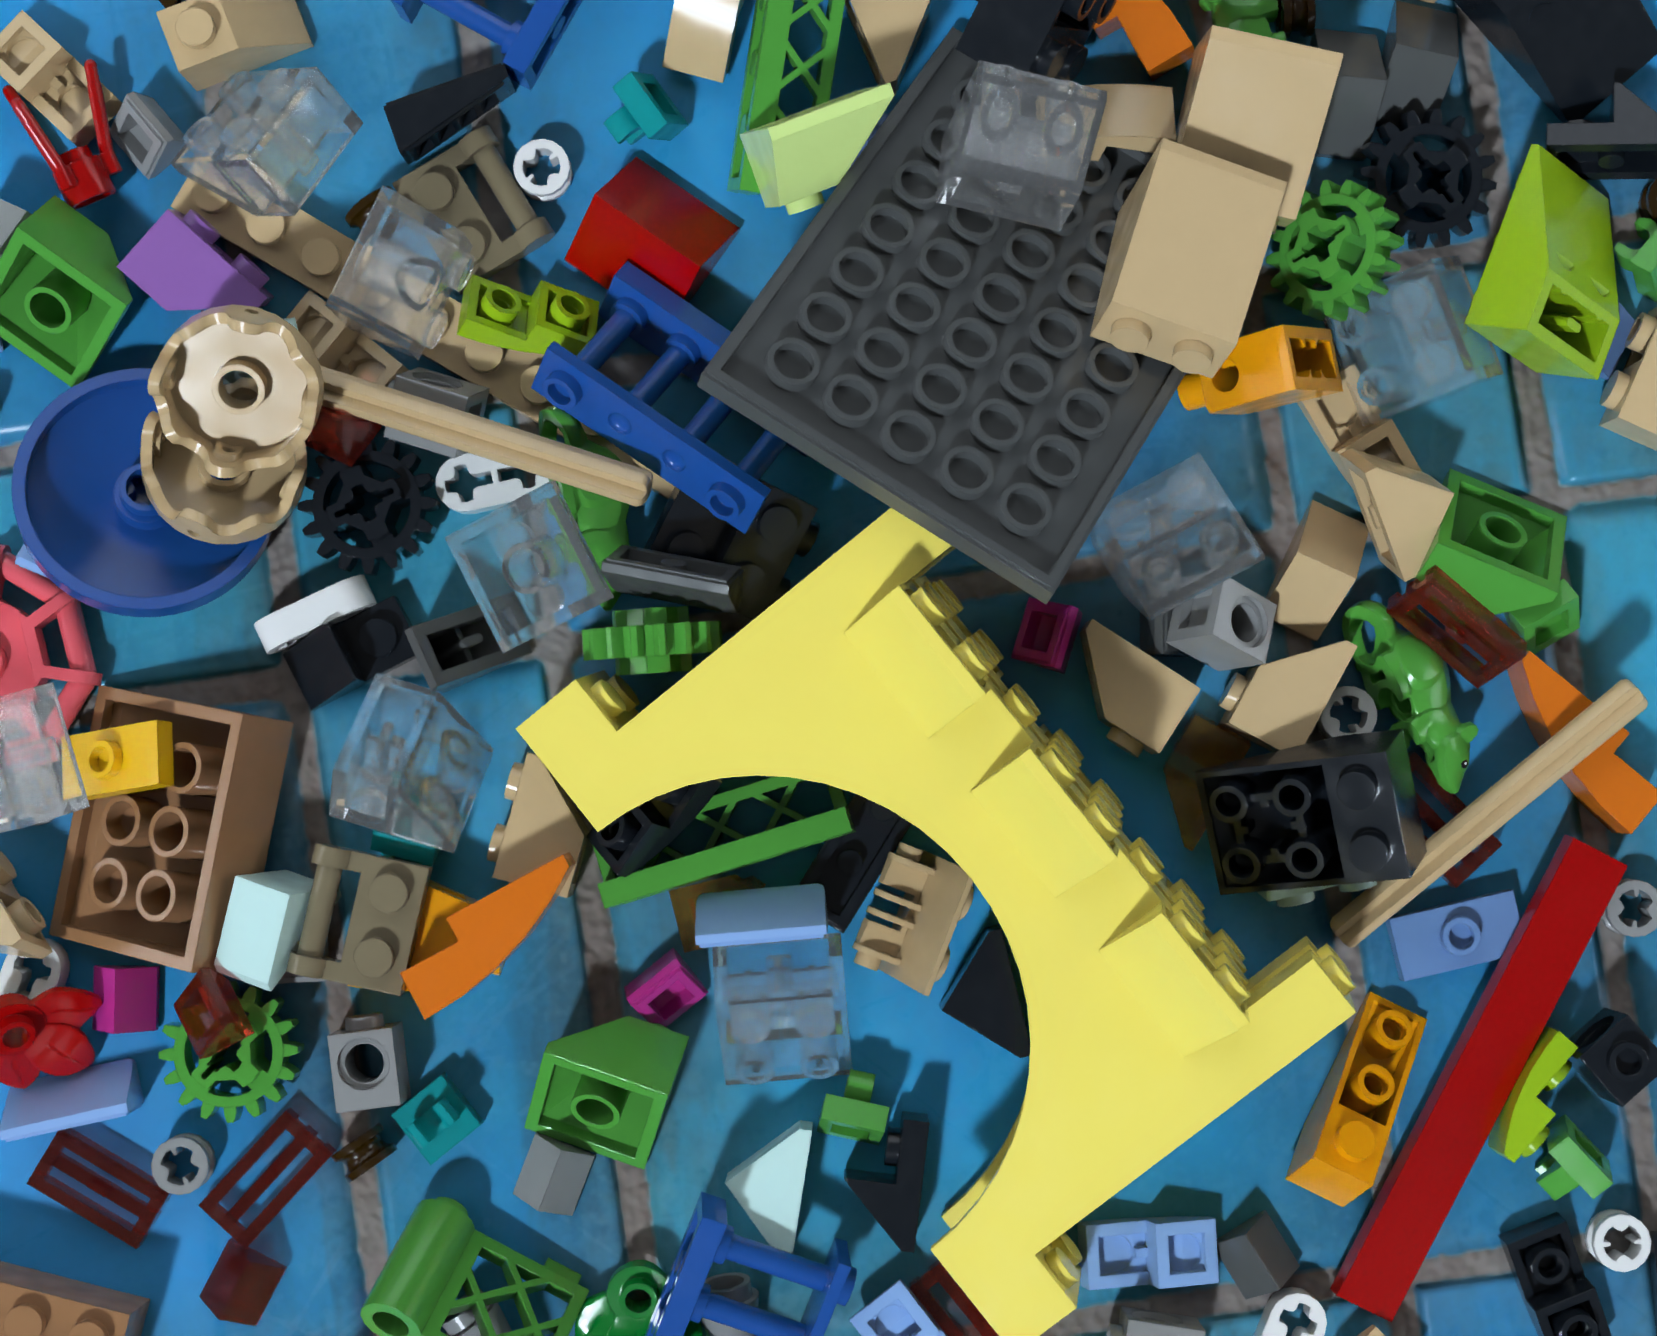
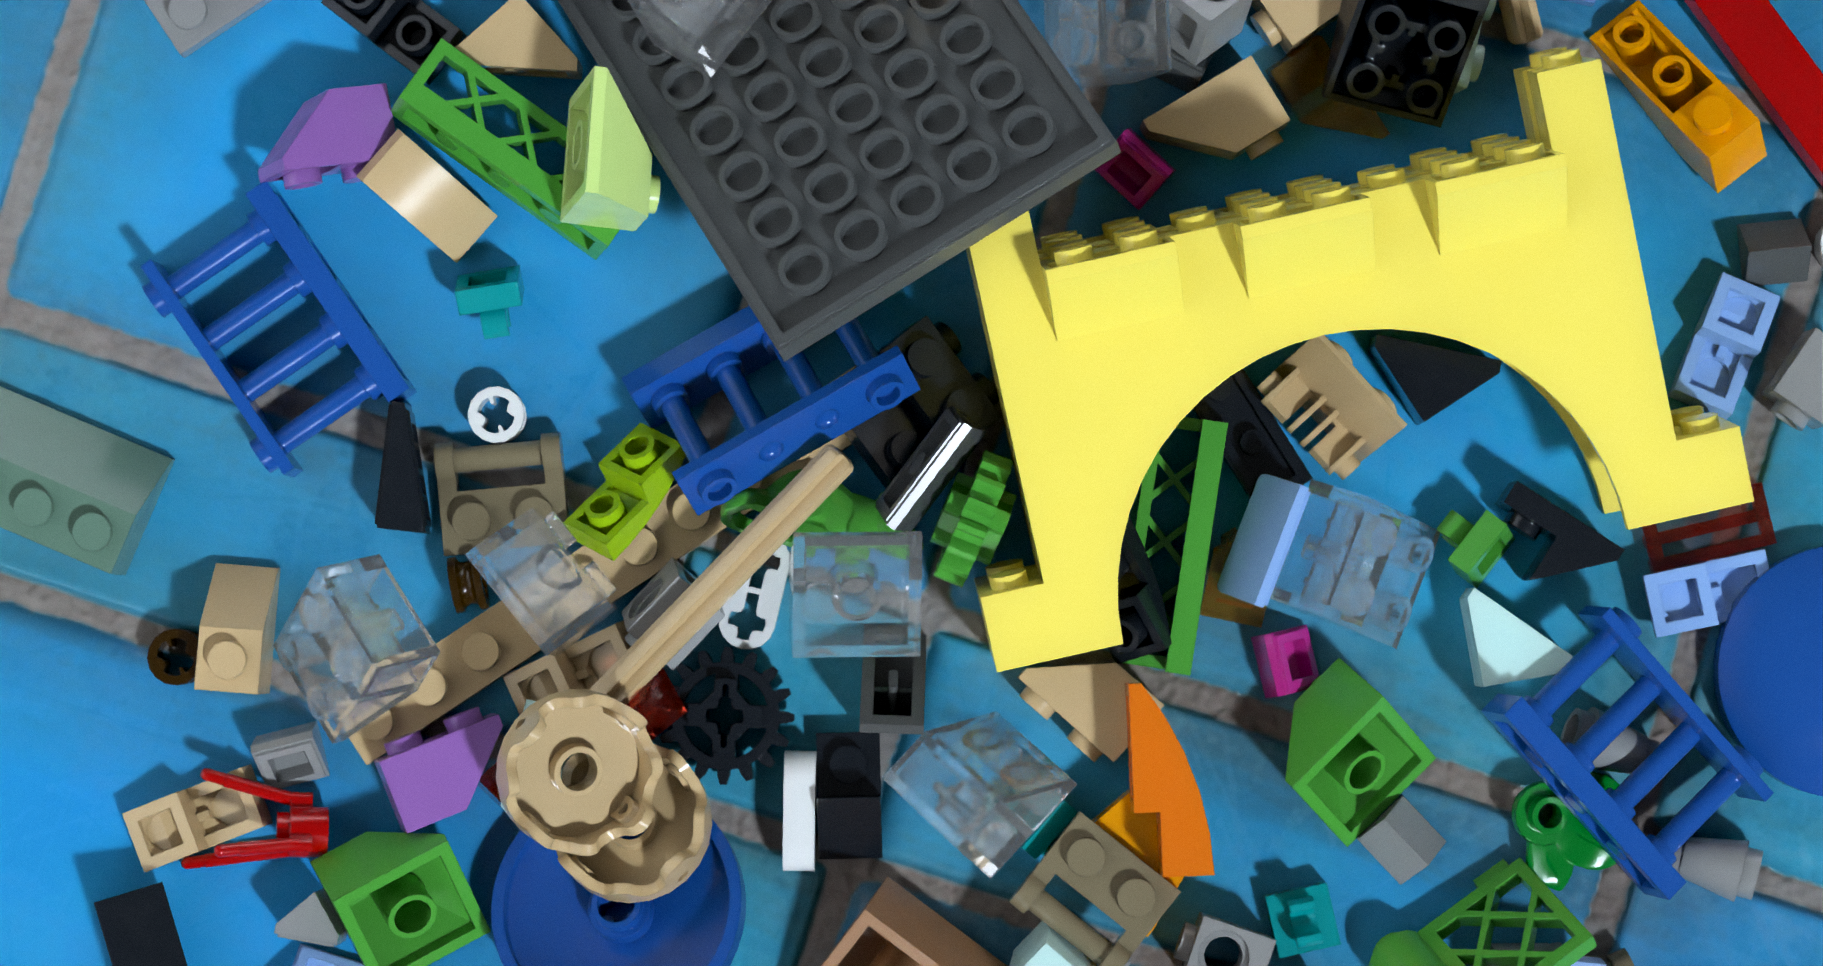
camera: 60 degrees left, 0 degrees up
red slope [564,157,740,303] -> none

